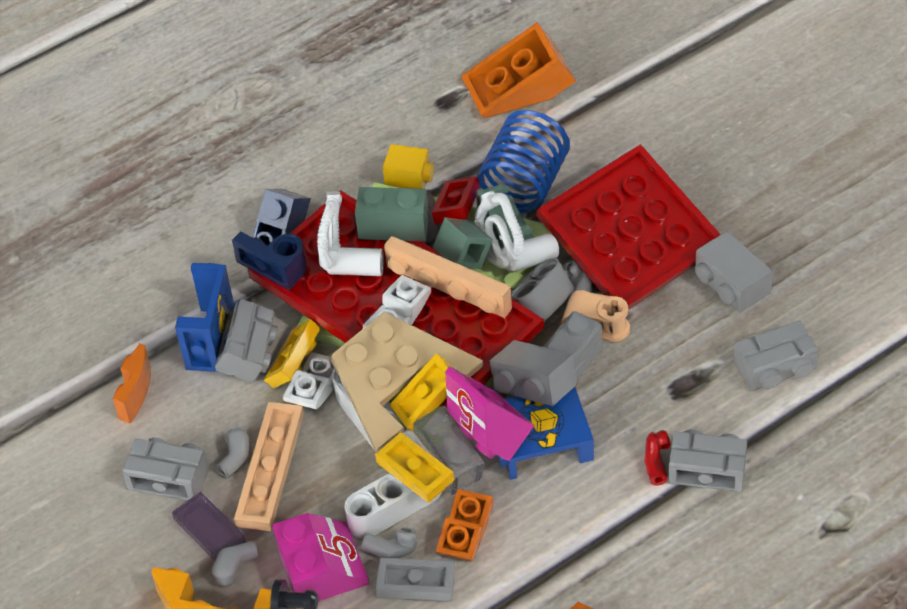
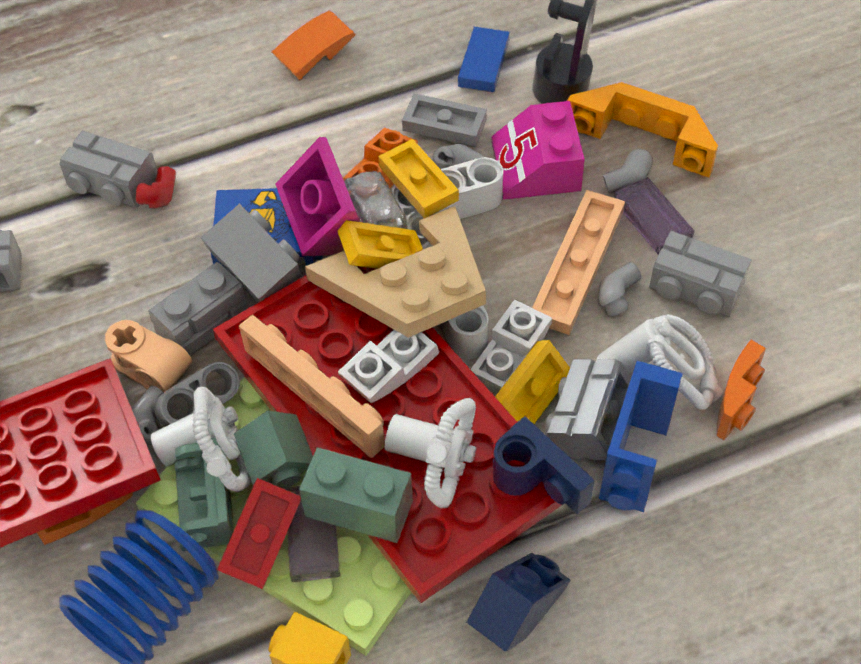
camera: 170 degrees left, 5 degrees up
none -> white piece [597,314,723,410]

